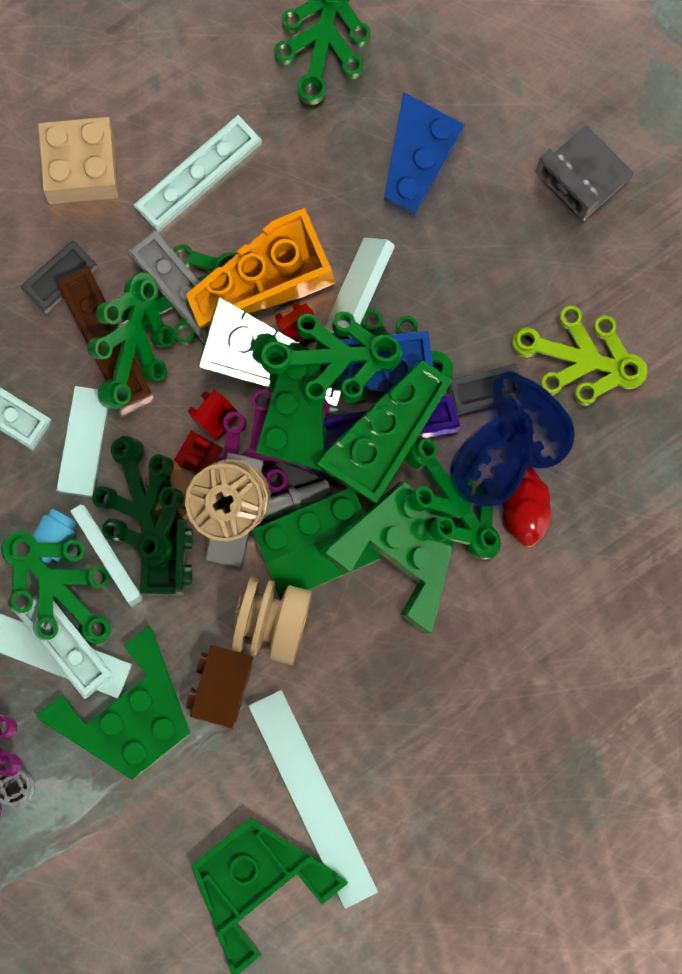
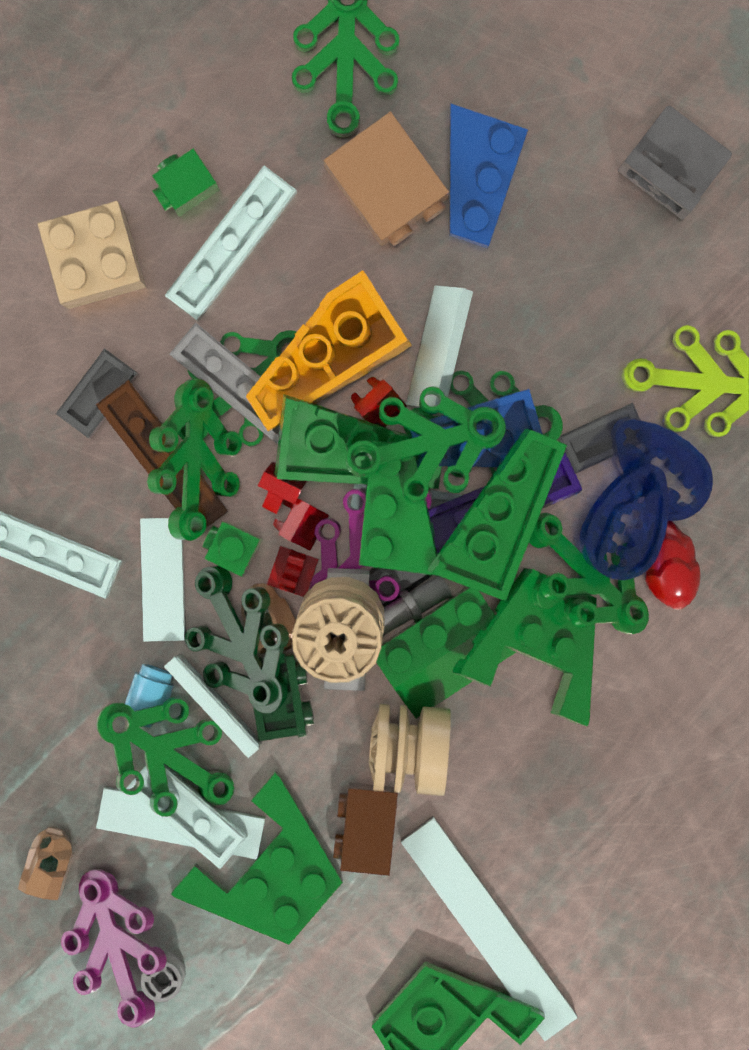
camera: 10 degrees left, 10 degrees up
none -> green brick [152,148,220,217]
none -> green brick [202,521,263,577]
none -> red tile [258,462,308,514]
none -> medium nougat brick [323,111,449,247]

